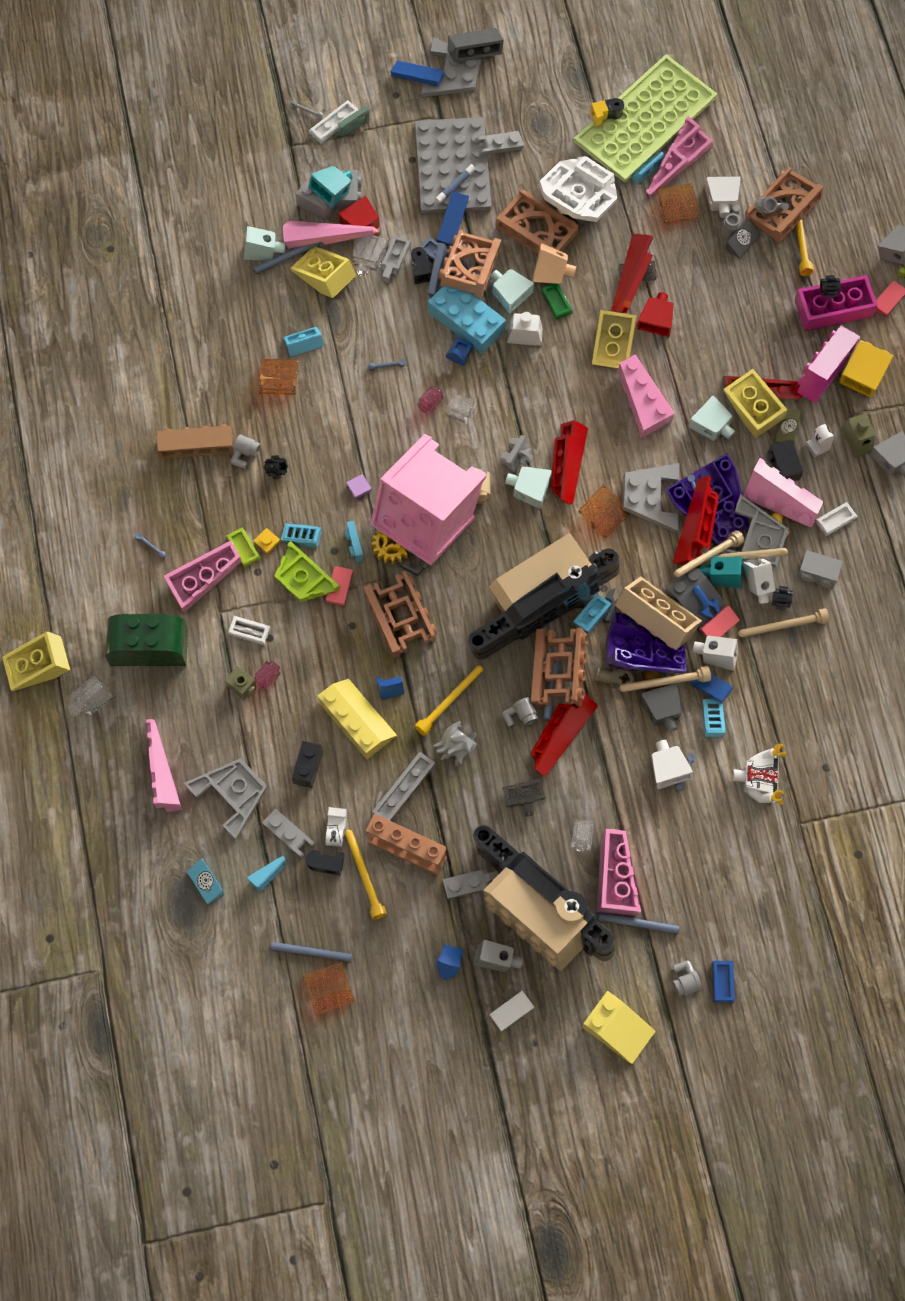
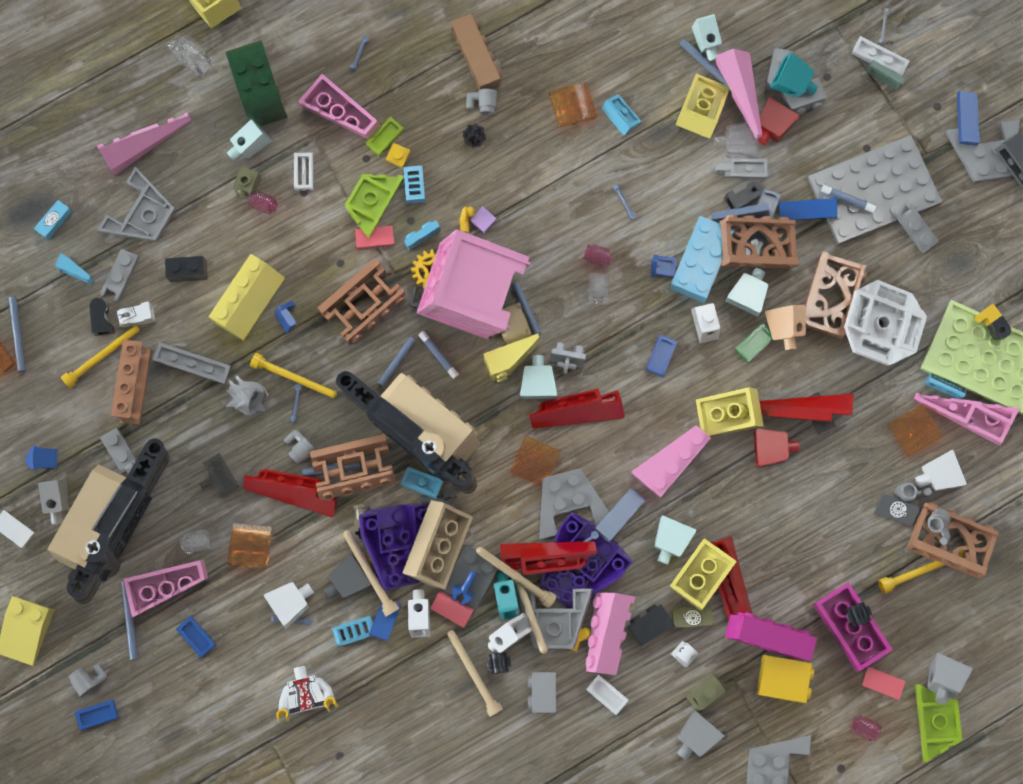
camera: 75 degrees right, 10 degrees up
none -> blue tile [176,616,217,658]
none -> light aqua torso [227,120,272,161]
none -> clear orange slope [228,523,272,569]
none -> sand blue hinge [290,383,302,423]
none -> sand blue bar [378,337,416,387]
none -> sand blue bar [418,331,459,379]
none -> yellow arm [459,206,475,233]
none -> light yellow slope [484,334,539,383]
none -> sand blue tile [594,487,646,543]
none -> tile [646,335,677,377]

